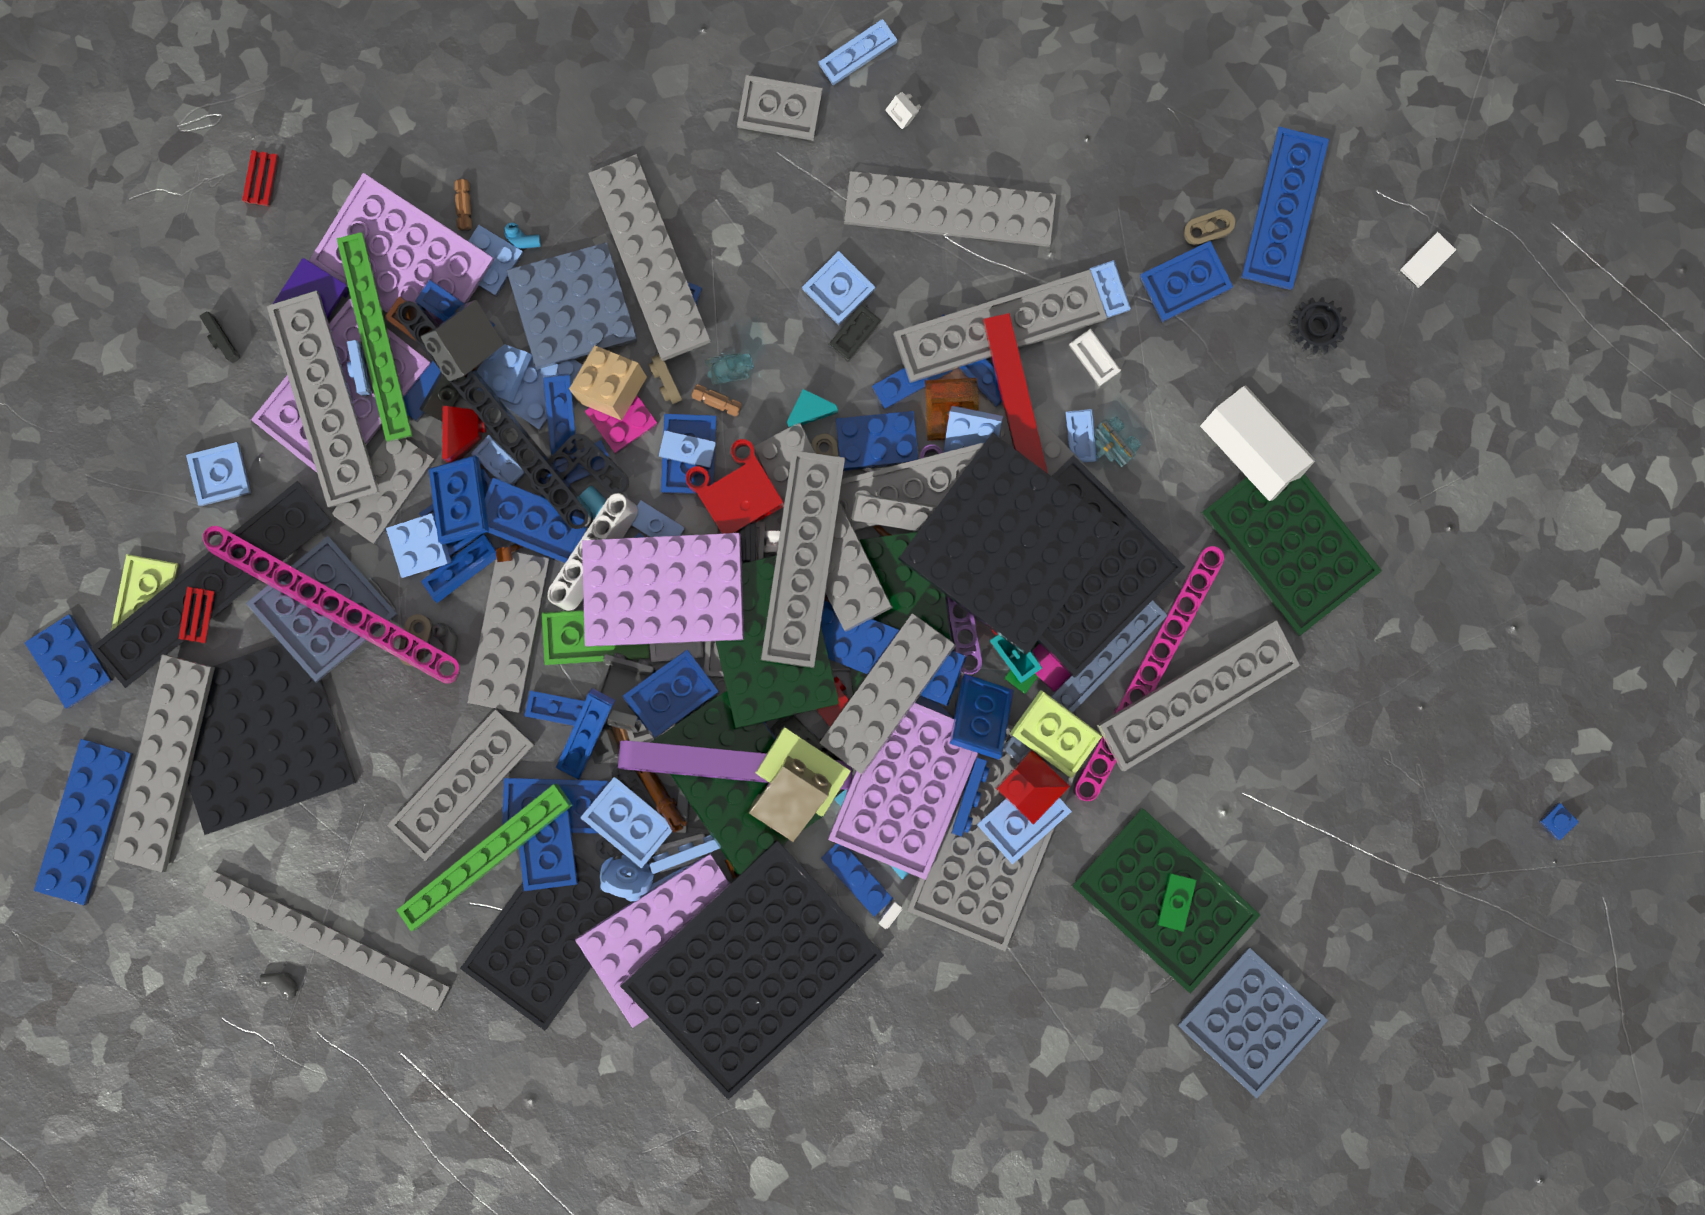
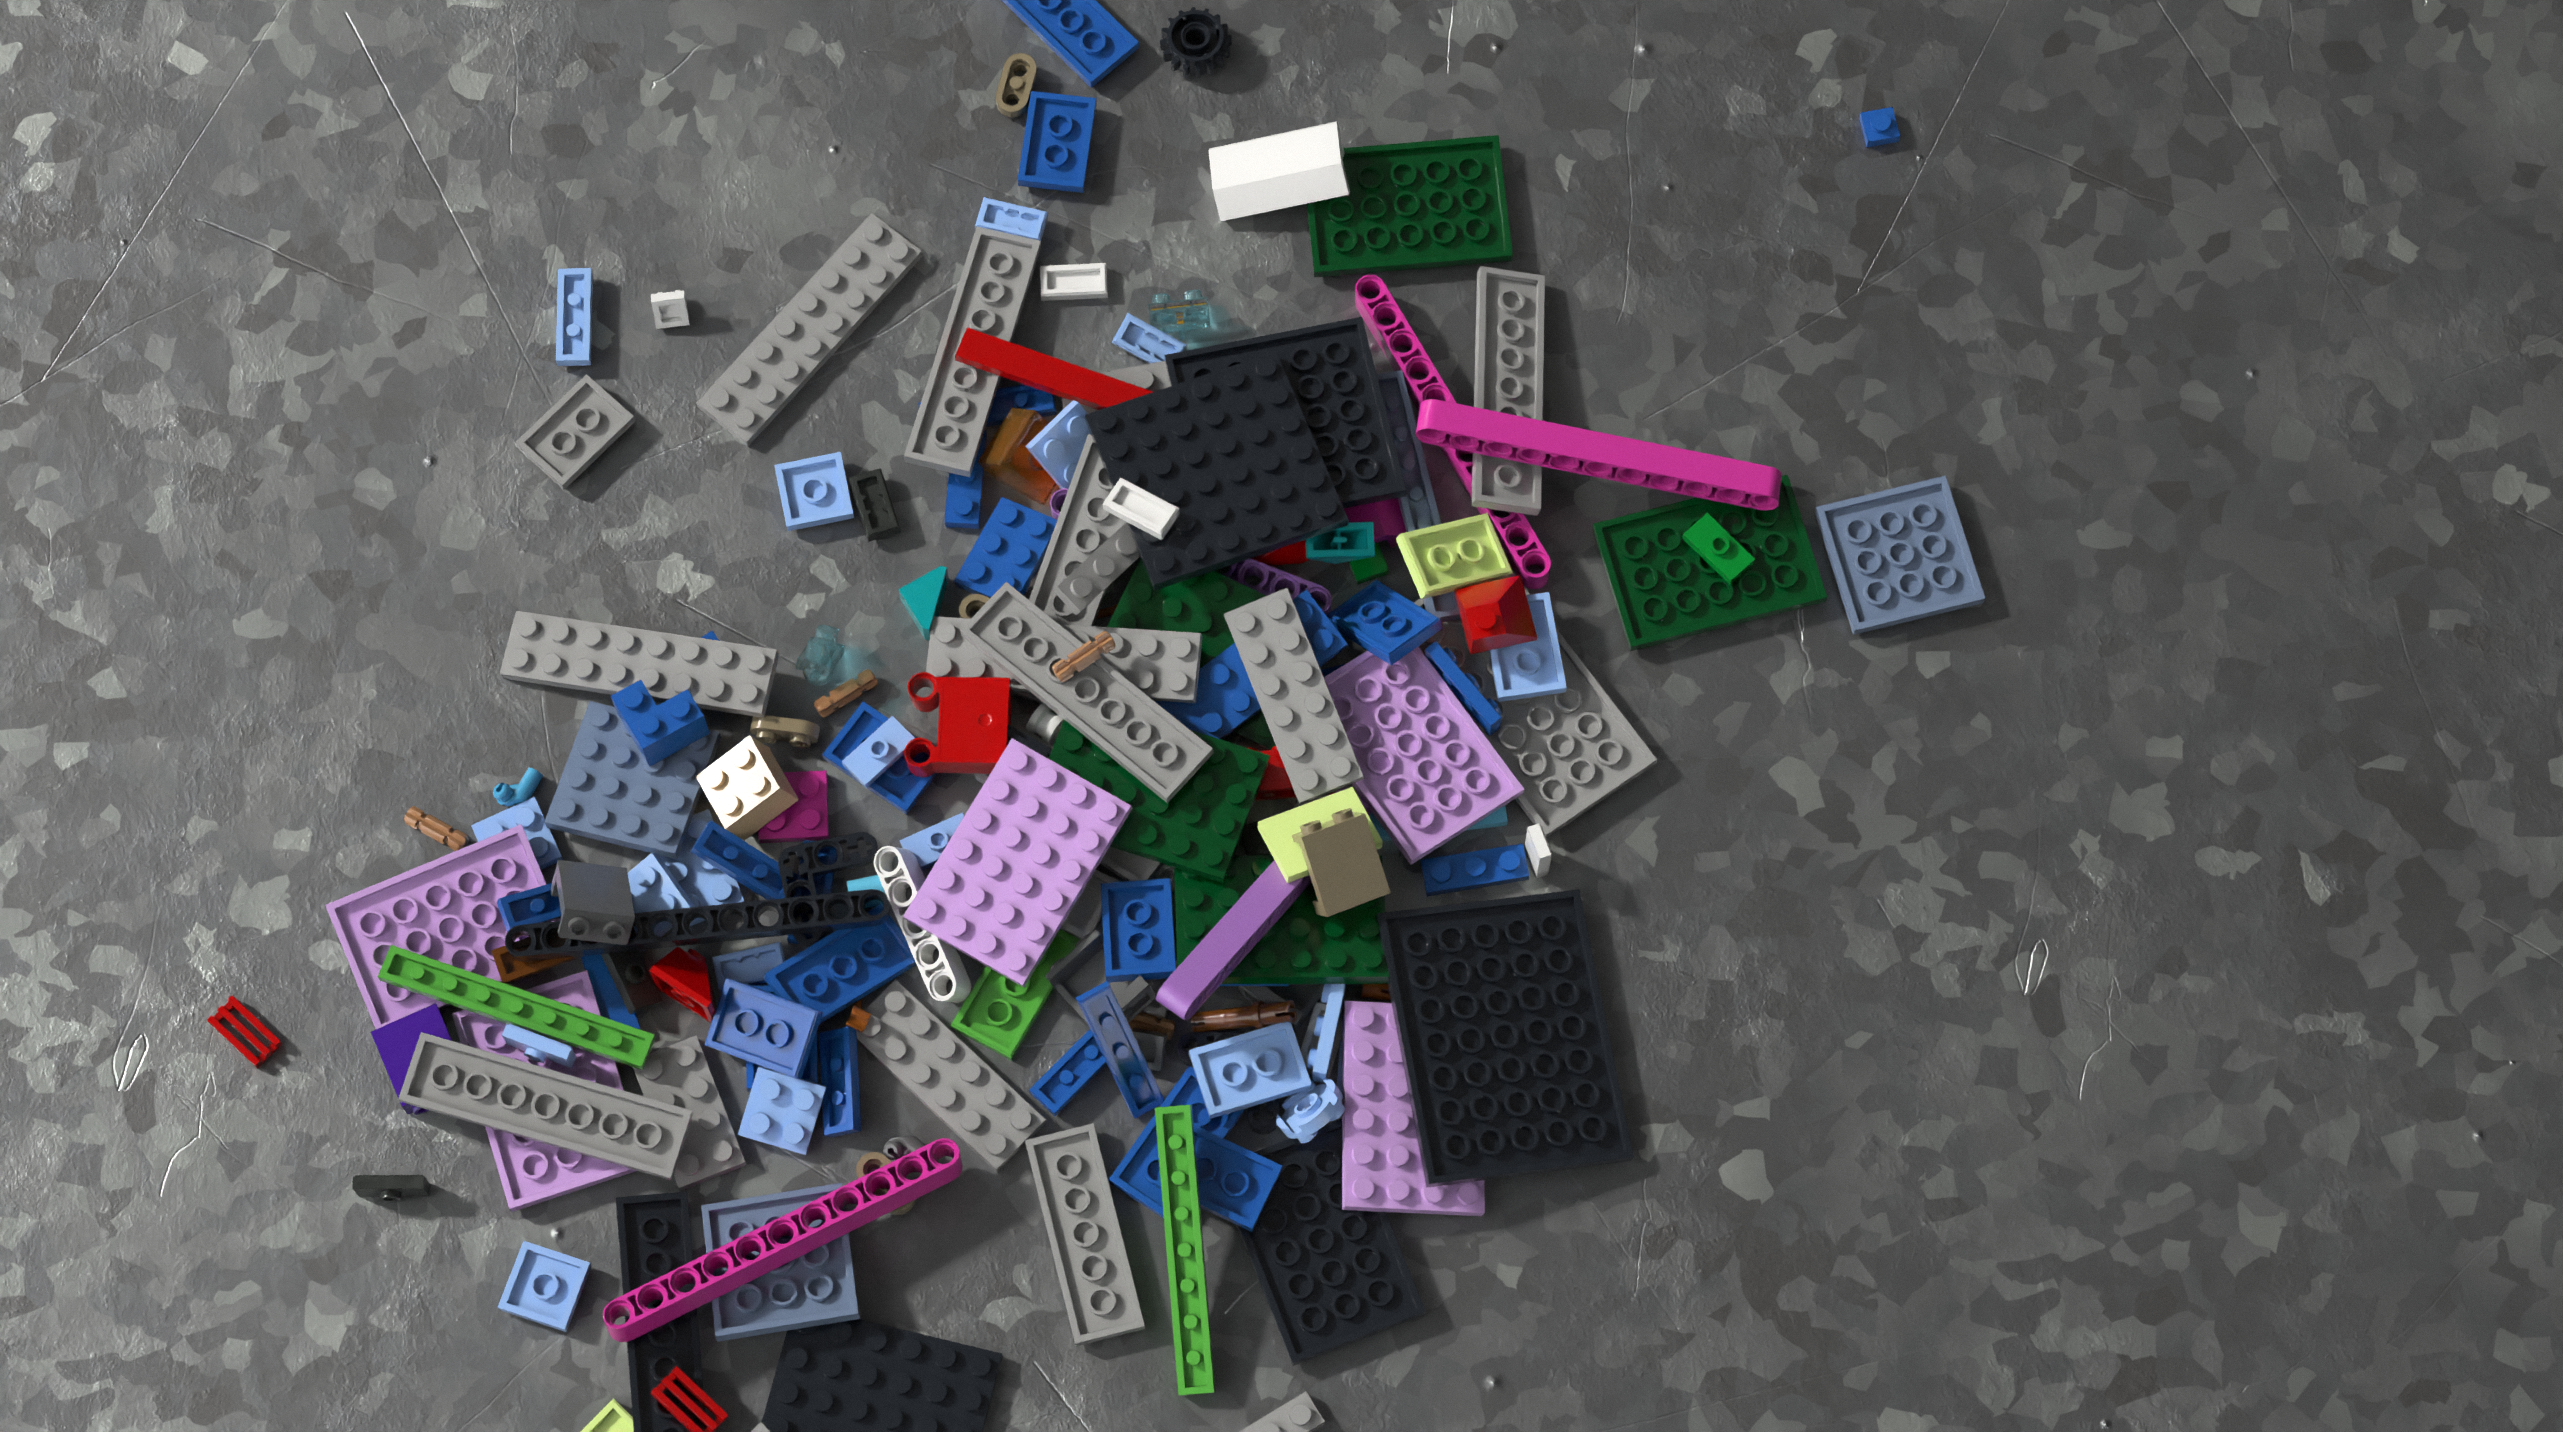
camera: 60 degrees left, 15 degrees down
none -> blue brick [611,680,710,767]
none -> medium nougat axle [1052,631,1116,682]
none -> white tile [1103,478,1180,540]
none -> dark pink beam [1416,399,1782,511]

